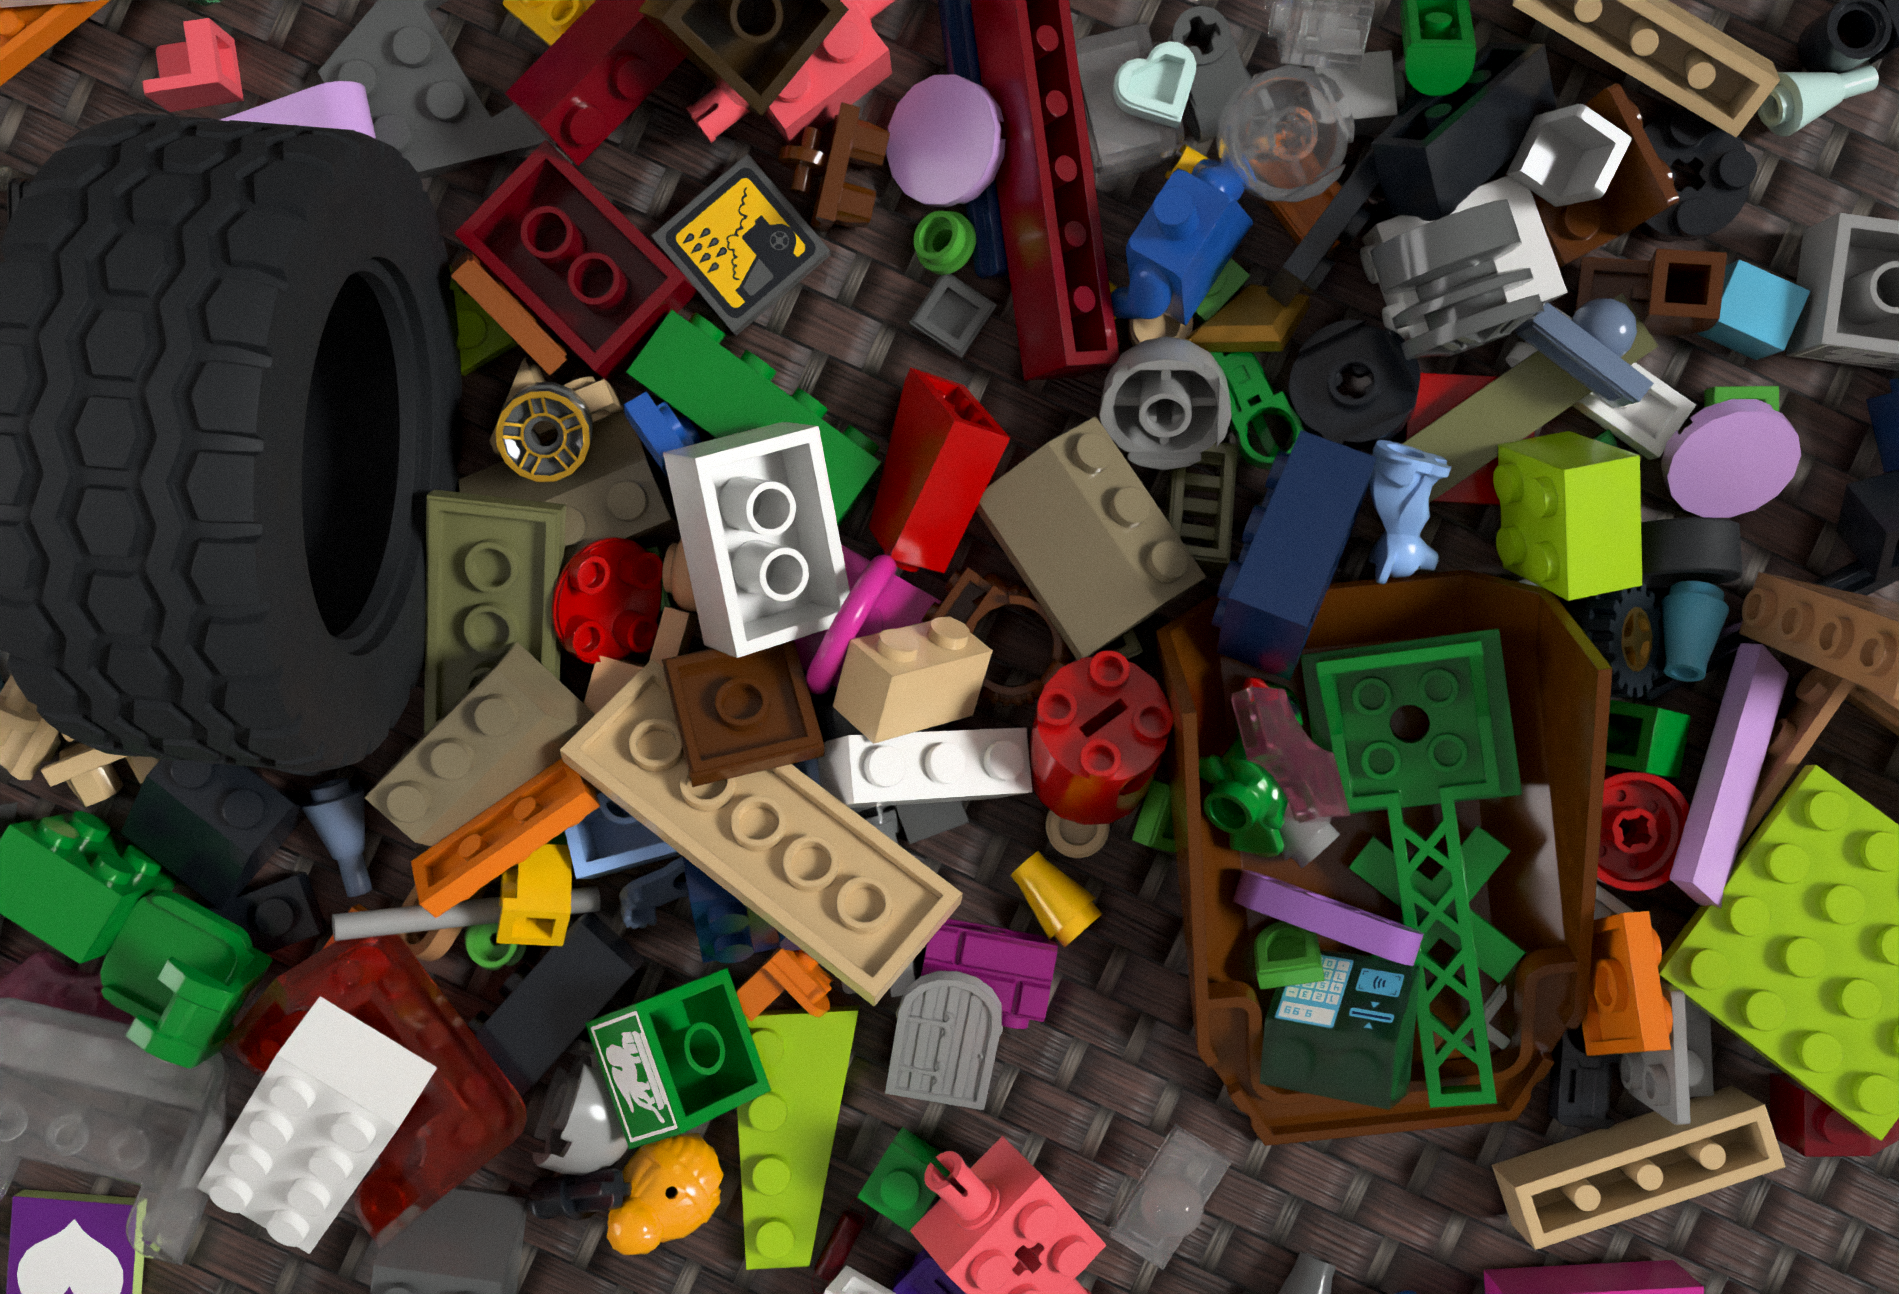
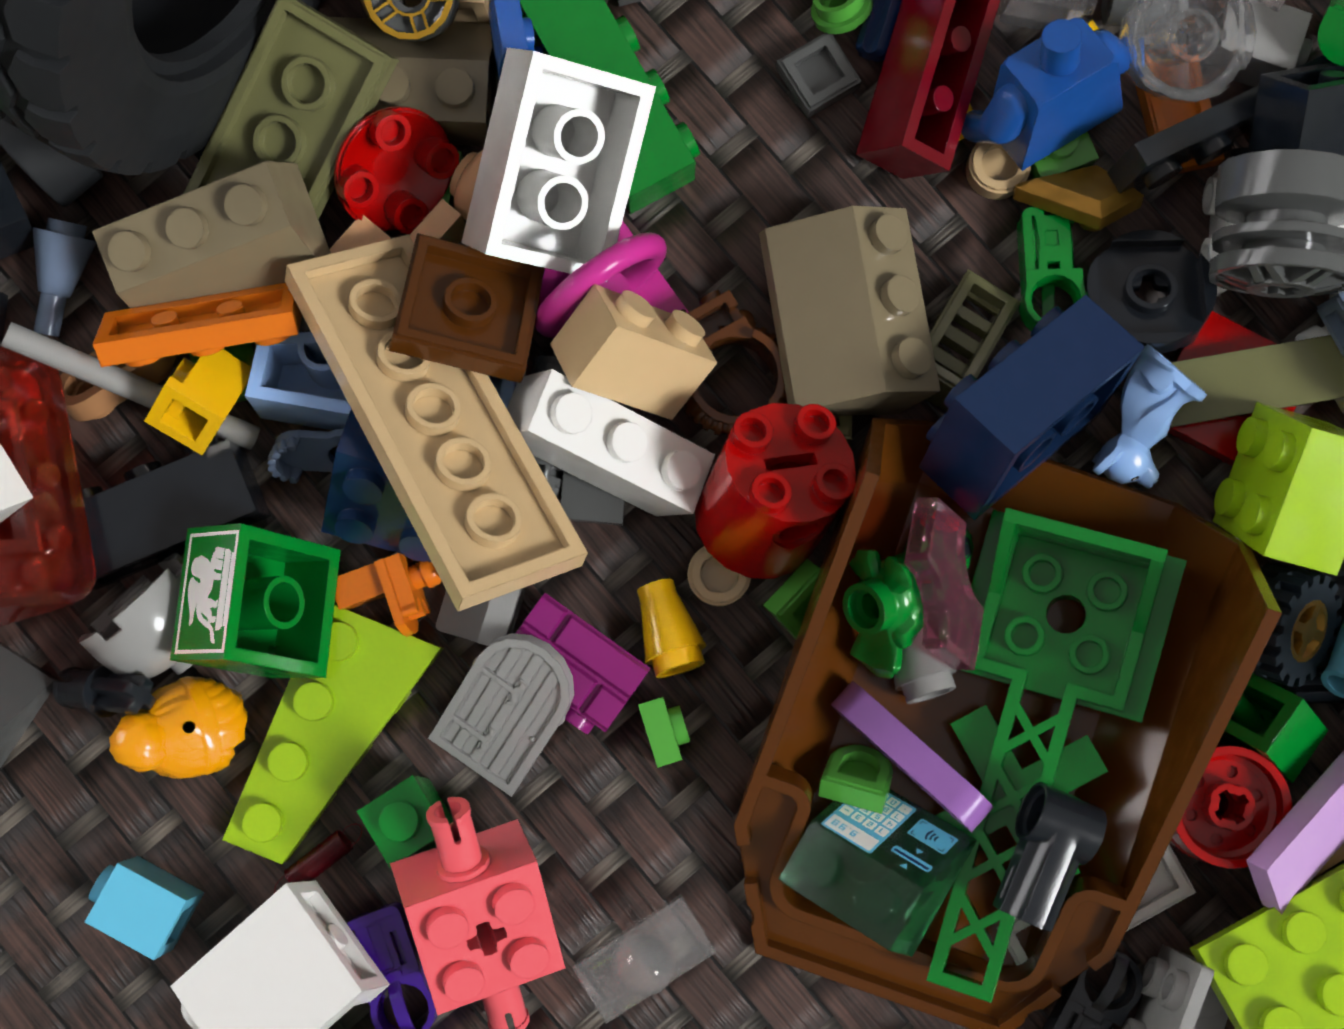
camera: 25 degrees right, 5 degrees down
bright green plate [464,923,527,970] -> none
red slope [869,367,1010,573] -> none
light grey cylinder [1100,336,1232,470] -> none
orange plate [1581,911,1673,1056] -> none
none -> bright green plate [638,696,690,768]
none -> black piece [992,782,1107,932]

